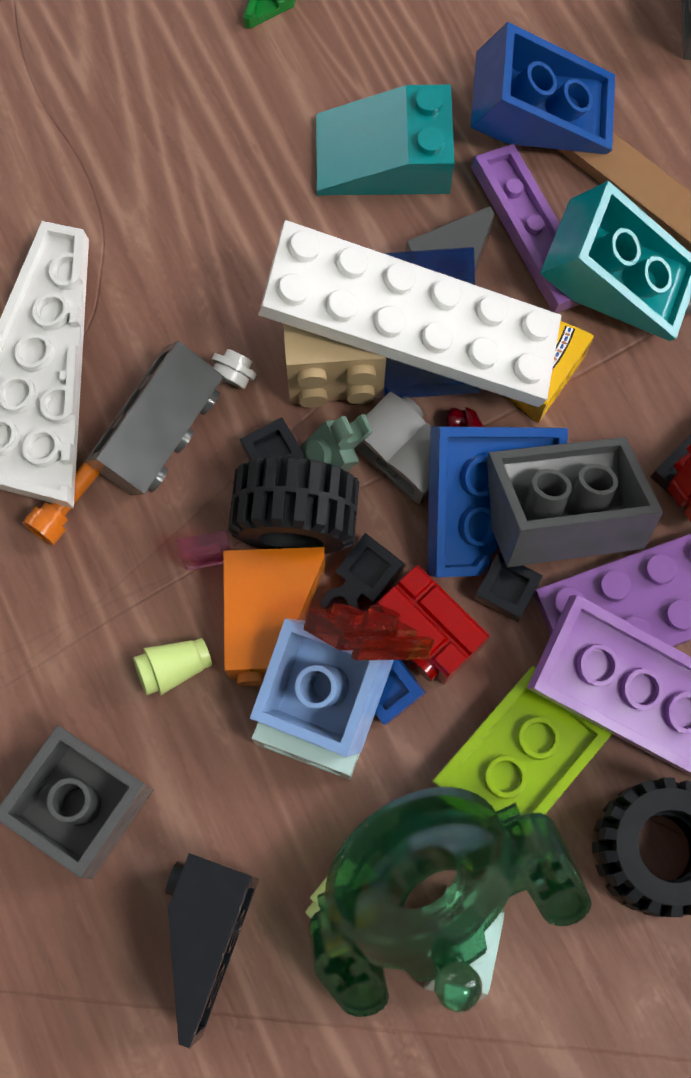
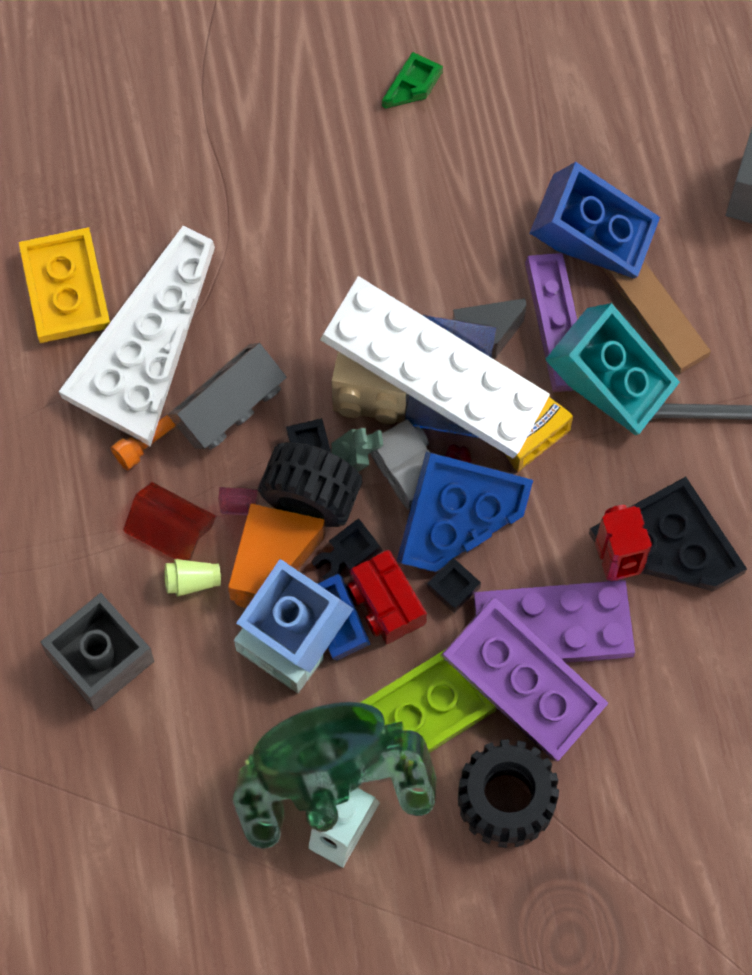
camera: 15 degrees right, 5 degrees down
black slope [165,853,259,1049] -> none
white plate [211,349,257,390] -> none
clear red plate [303,604,435,661] -> none
teal slope [316,84,455,196] -> none
dark grey slope [487,437,663,567] -> none
none -> clear red panel [123,482,216,561]

